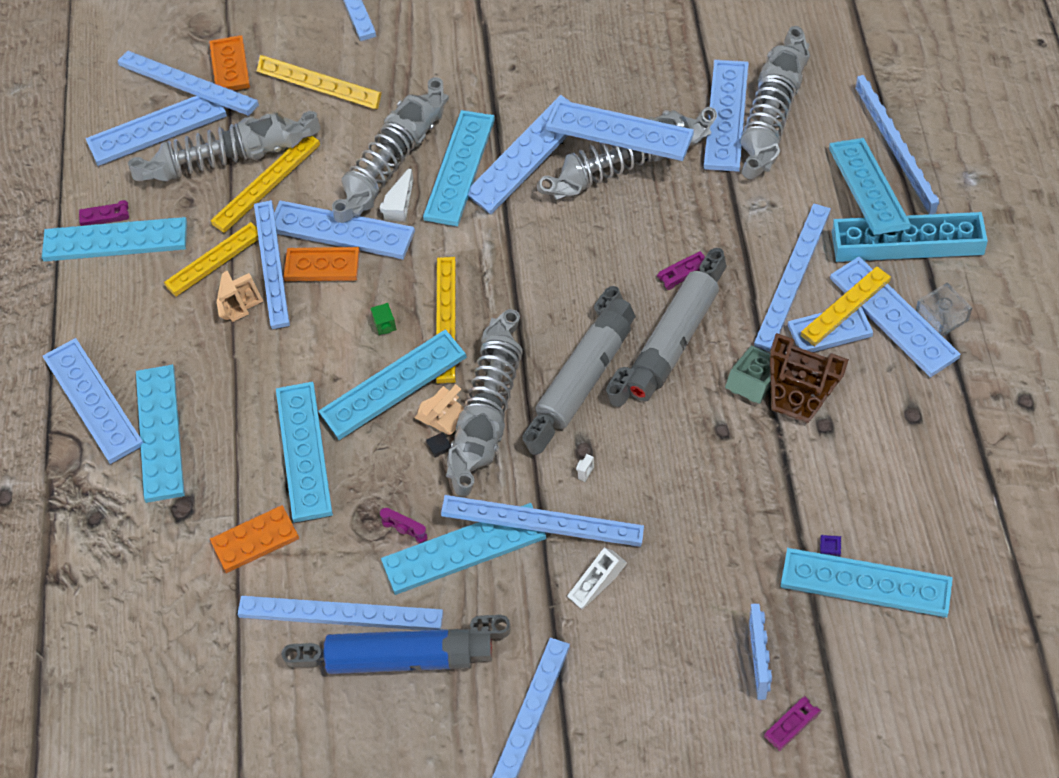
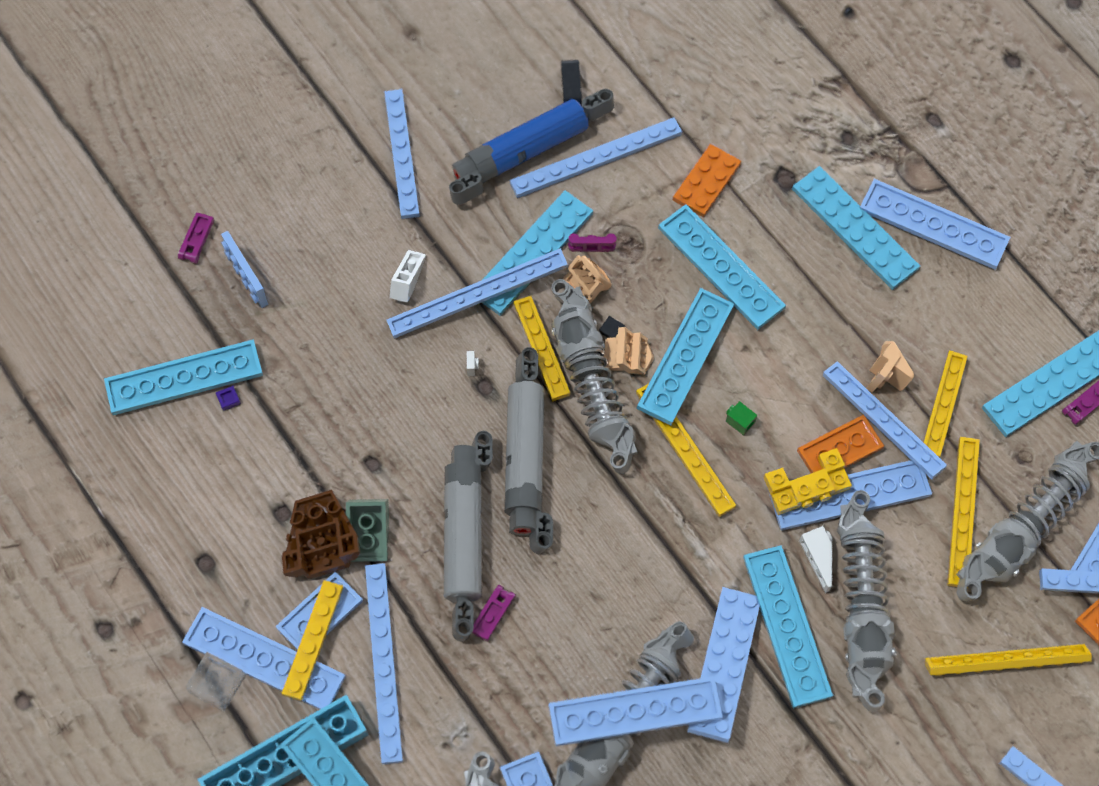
camera: 145 degrees right, 10 degrees up
none -> yellow plate [513,296,570,402]
none -> black beam [561,60,582,106]
none -> light nougat piece [563,255,612,304]
none -> yellow bracket [764,448,852,515]

